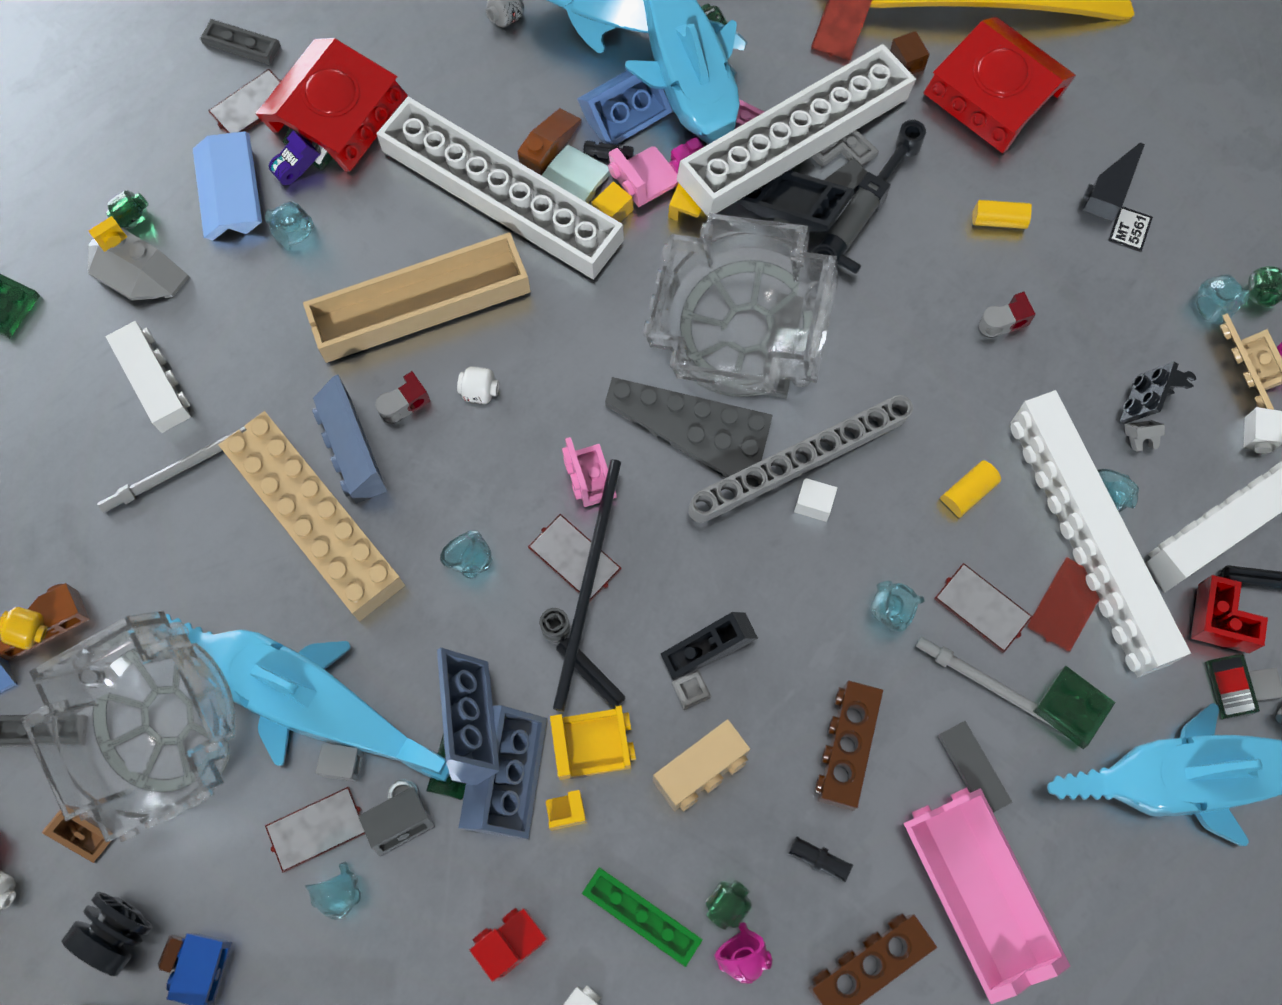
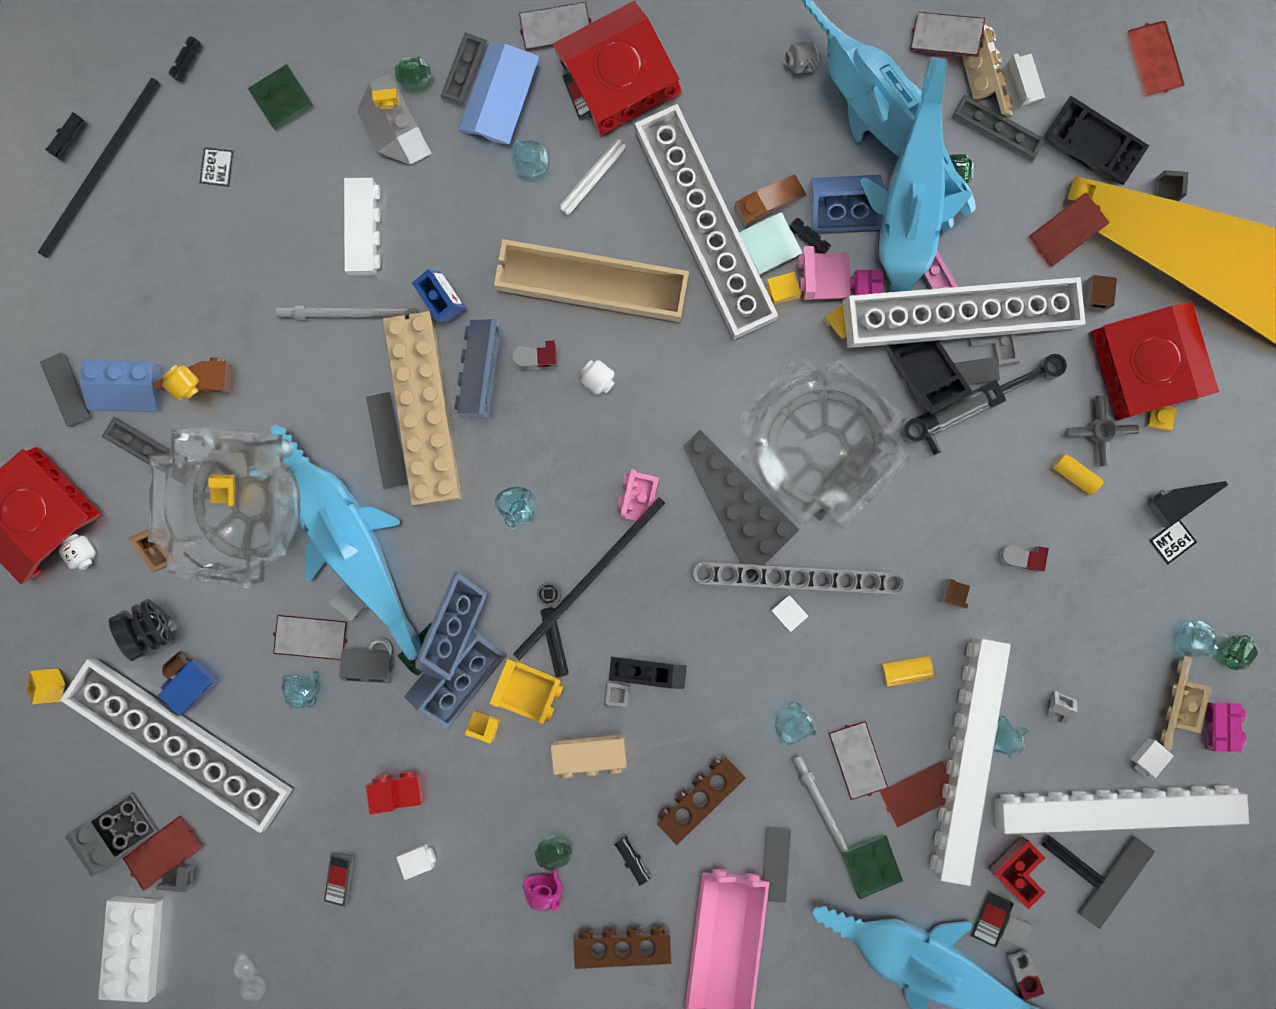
camera: 30 degrees right, 15 degrees up
dark purple leg [268,130,321,185] -> none
flat silver piece [528,514,622,603] -> none
green plate [581,867,703,967] -> none
black plate [1120,361,1196,424] -> none
none -> yellow panel [208,474,235,507]
none -> dark grey tile [366,392,408,489]
none -> blue brick [412,269,466,322]
none -> dark grey tile [441,32,487,106]
none -> white axle [559,139,626,215]
none -> reddish brown panel [939,579,970,609]
none -> dark grey bar [1066,395,1139,467]
none -> yellow plate [1146,406,1177,431]

